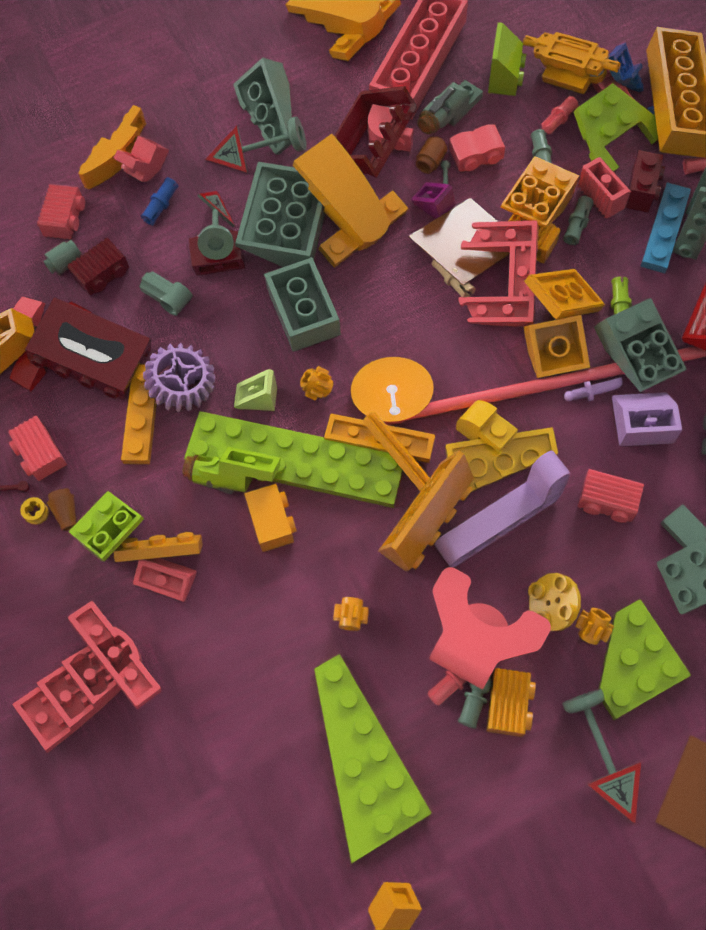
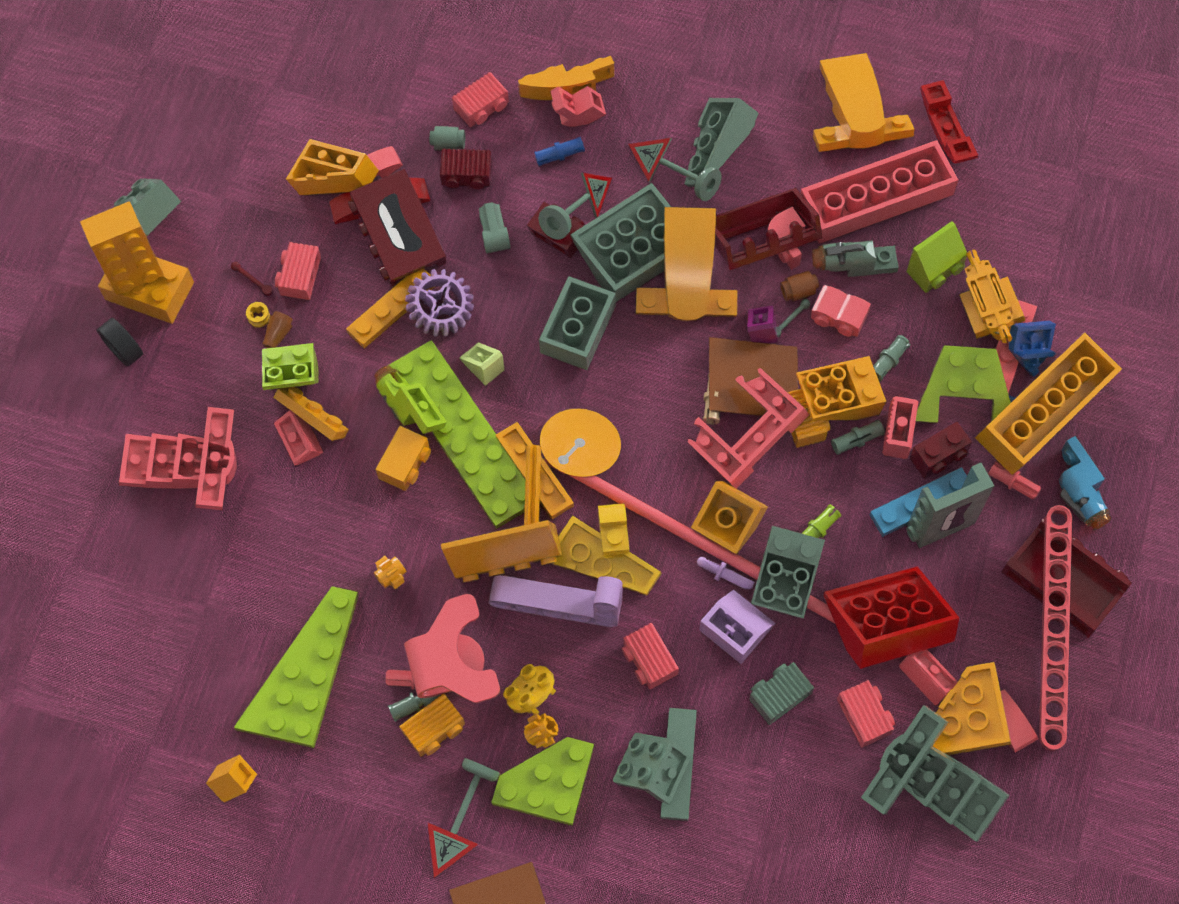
camera: 40 degrees right, 0 degrees up
light orange gear [300,366,333,400] -> none
light orange tile [524,269,605,320] -> none
coral axle [541,96,579,134] -> none

